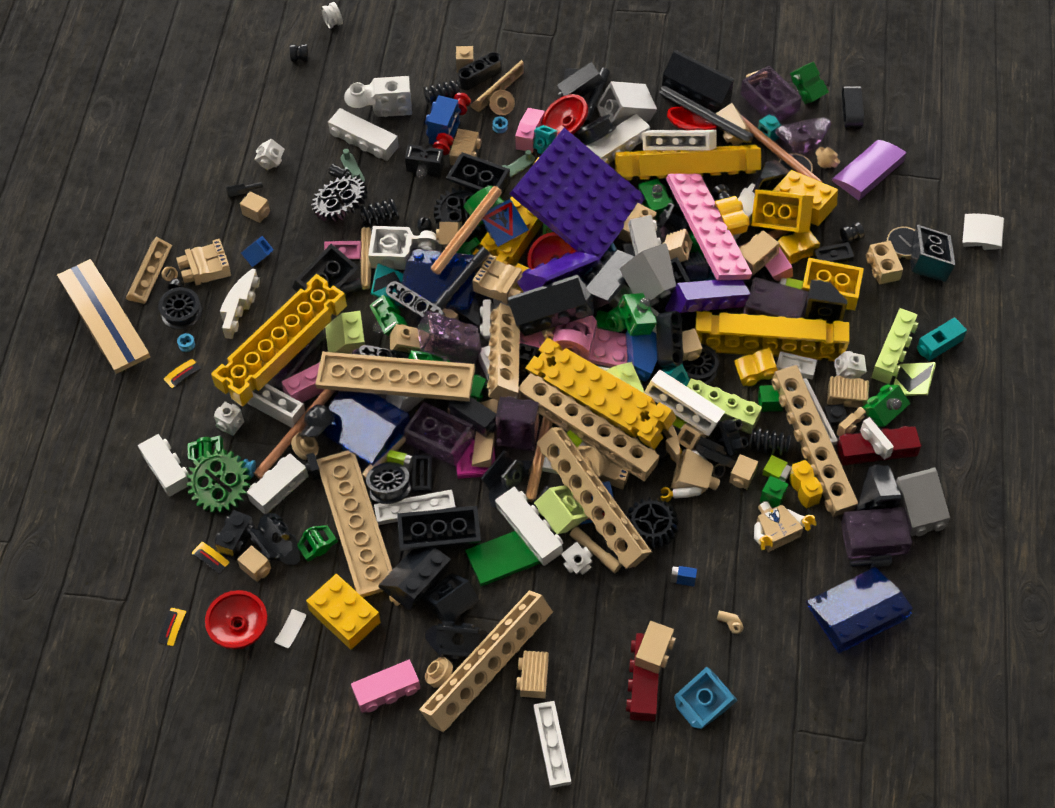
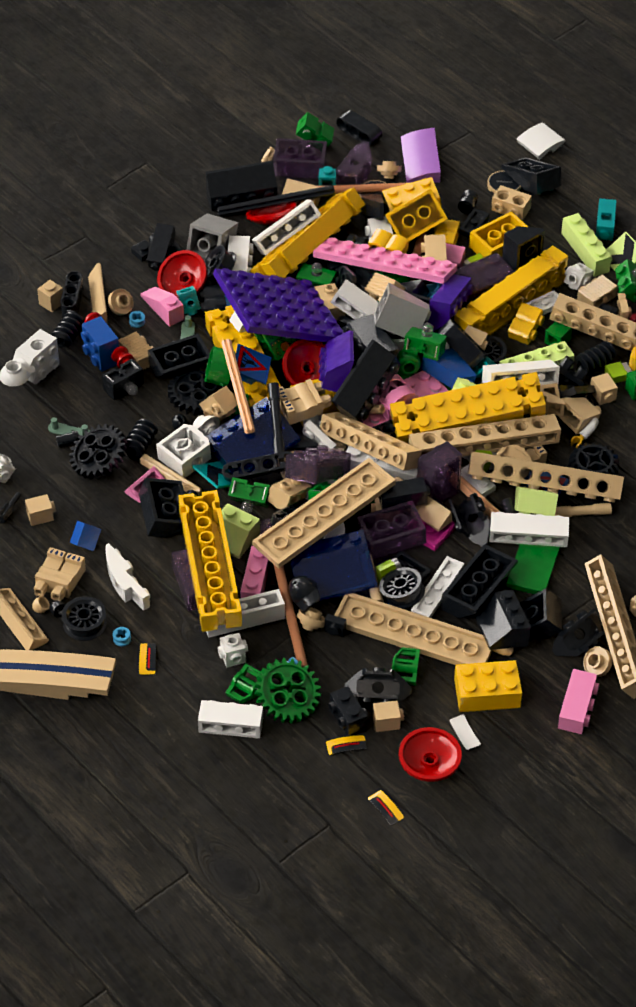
camera: 50 degrees left, 10 degrees down
white brick [247,454,308,514] -> none
white brick [328,108,399,161] -> none
white brick [561,542,593,575] -> none

